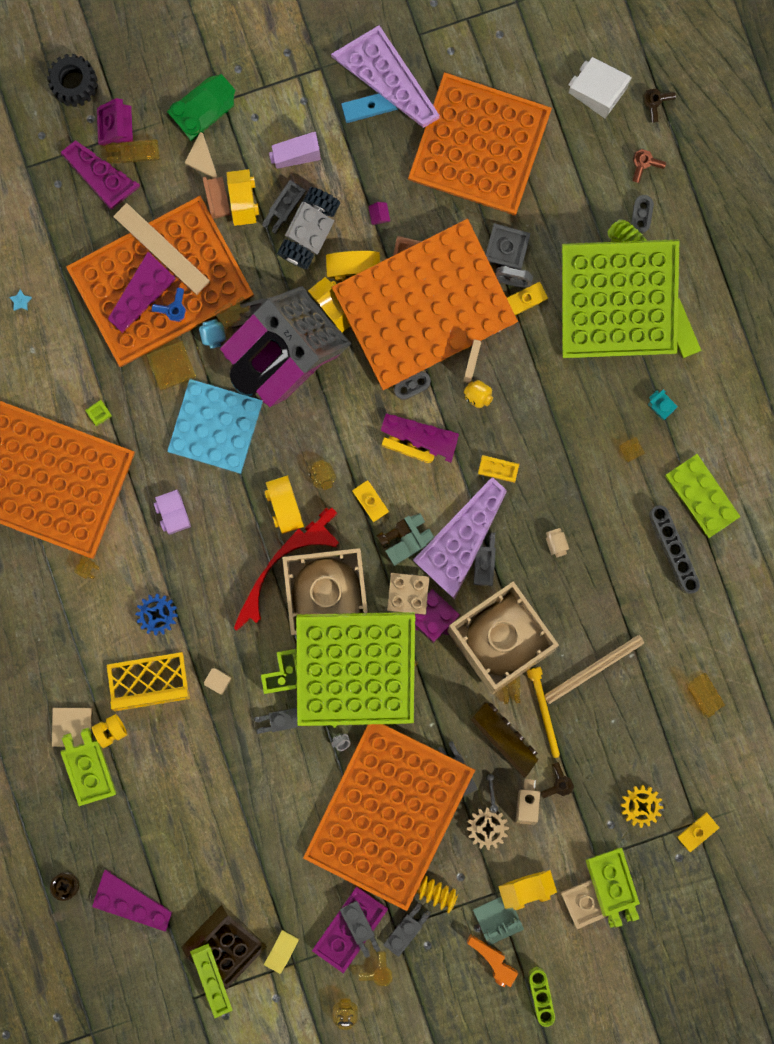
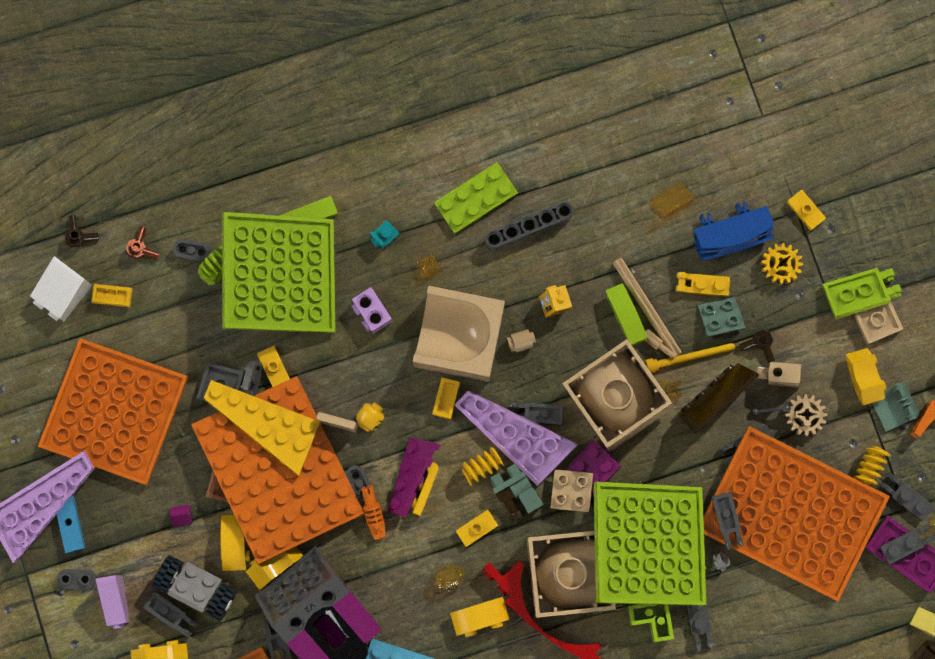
camera: 90 degrees left, 5 degrees down
none -> dark grey plate [57,569,97,589]
none -> yellow plate [91,284,133,308]
none -> yellow wing [204,380,320,477]
none -> lavender brick [351,287,393,334]
none -> orange hinge [361,485,386,540]
none -> tan piece [413,286,505,382]
none -> yellow piece [461,447,504,486]
none -> yellow head [539,285,572,318]
none -> lime slope [605,283,648,346]
none -> tan axle [645,329,676,359]
none -> yellow plate [675,272,730,297]
none -> blue piece [693,201,774,261]
none -> sand green hinge [698,297,746,338]
none -> dark grey hinge [711,492,743,549]

